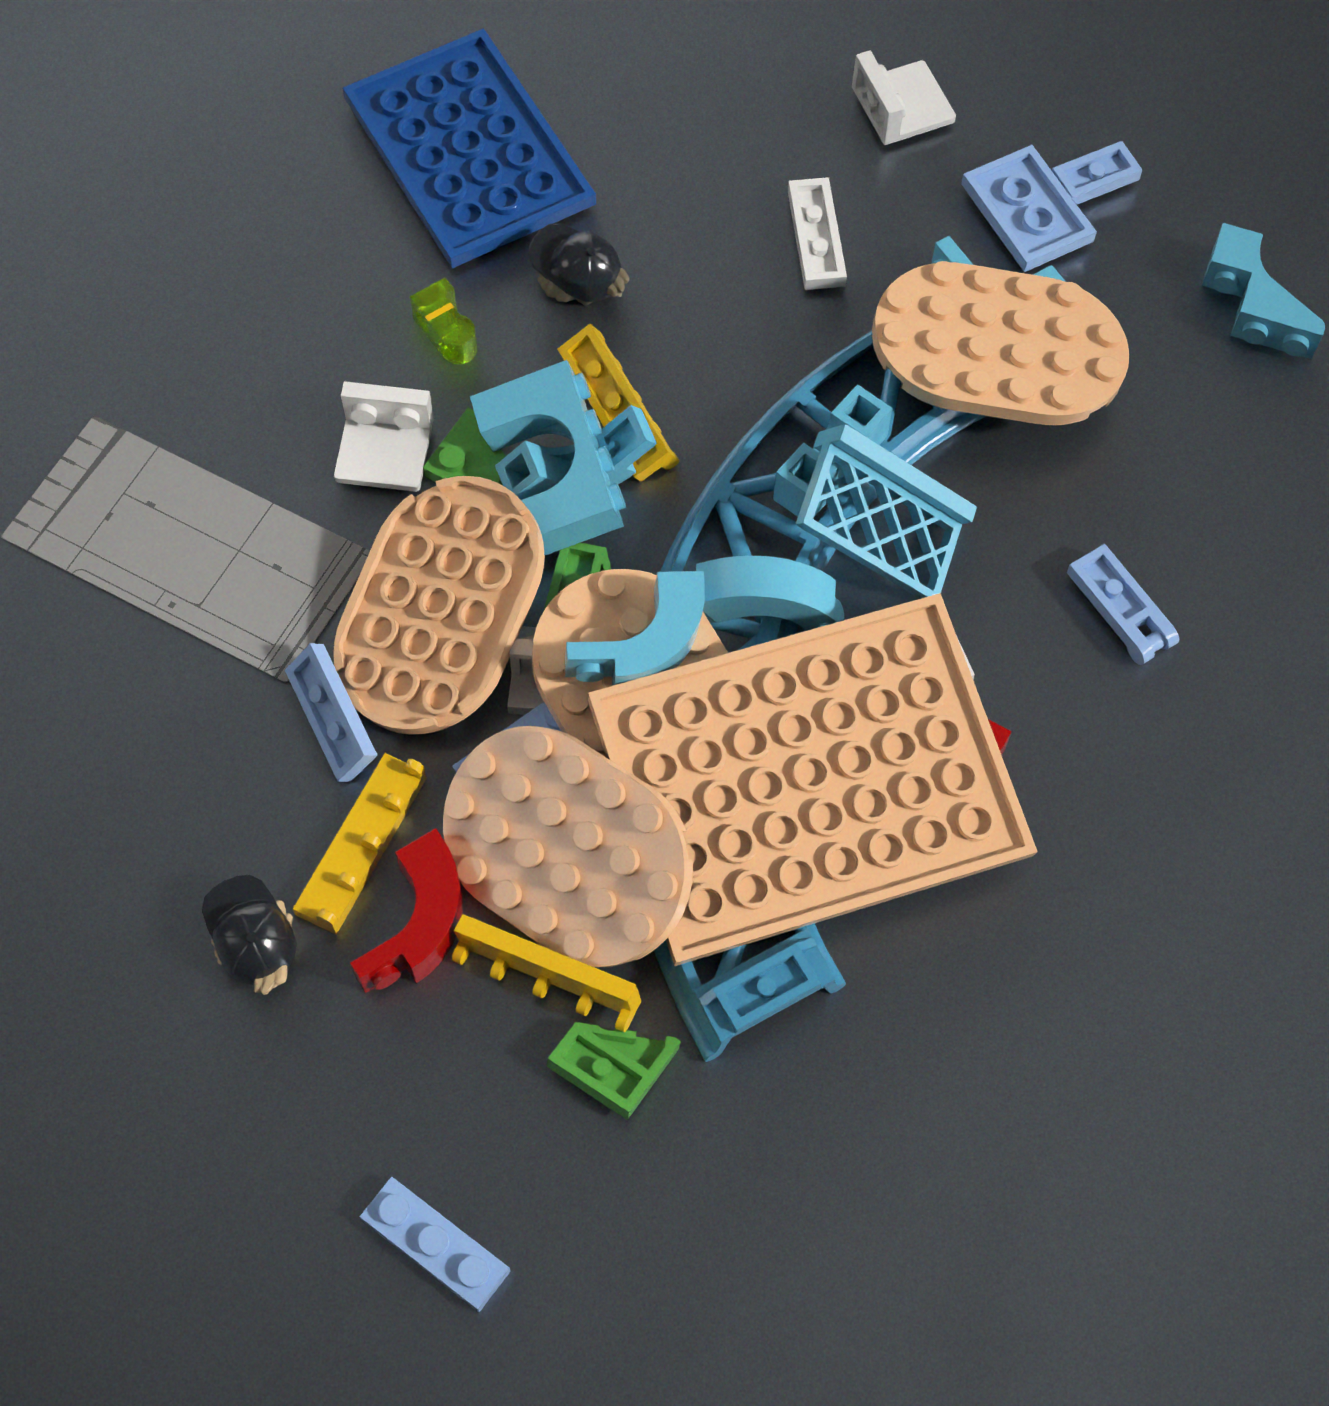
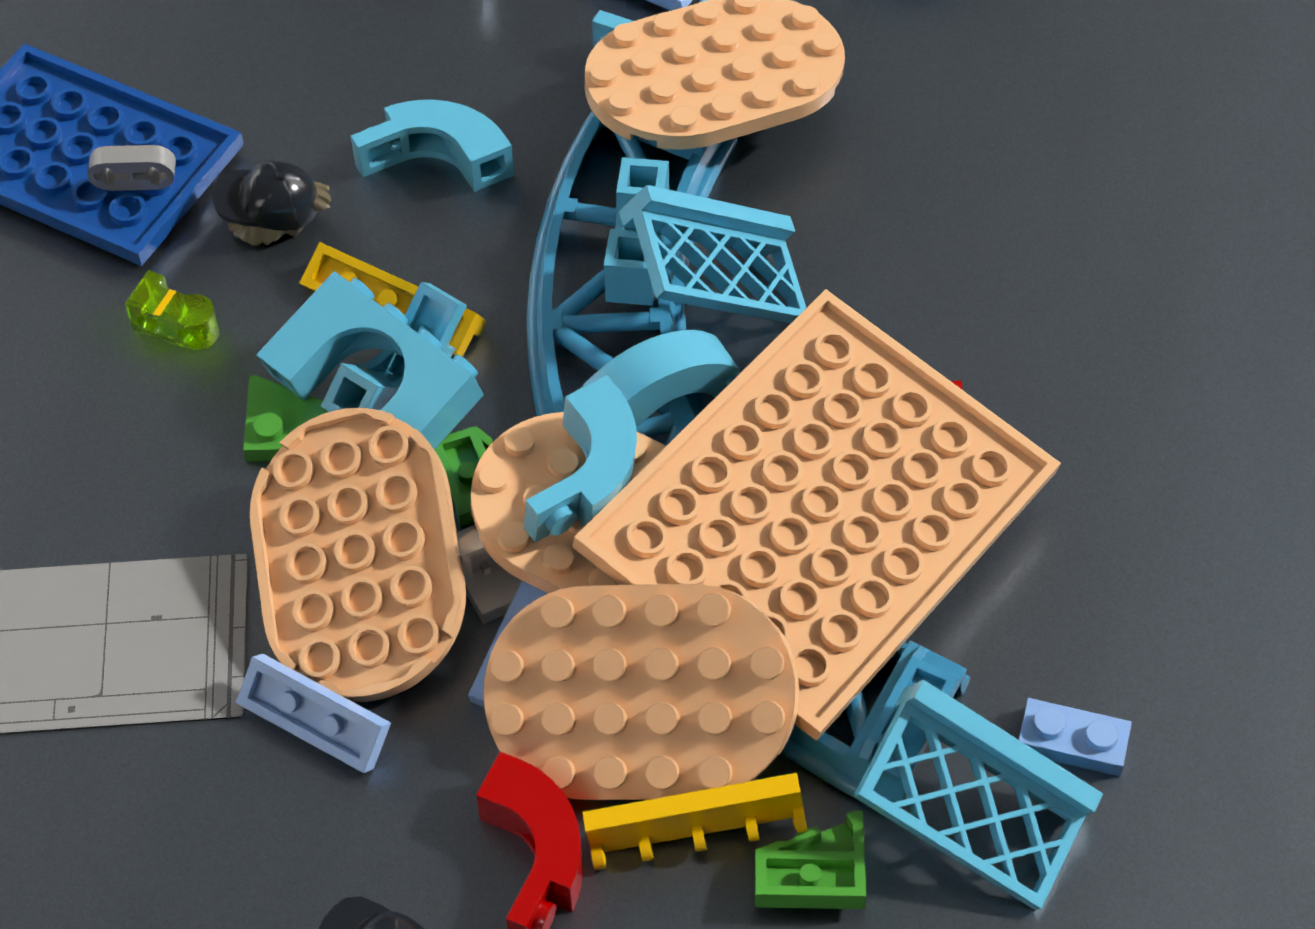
camera: 30 degrees left, 10 degrees down
yellow hinge [293,753,427,935] -> none
white bracket [334,381,434,492] -> none
white plate [788,177,847,290] -> none
light blue plate [1067,544,1179,665] -> none
none -> light grey beam [87,145,176,191]
none -> medium azure arch [351,100,514,192]
none -> medium azure fence [853,680,1103,910]
none -> light blue plate [1019,698,1132,776]

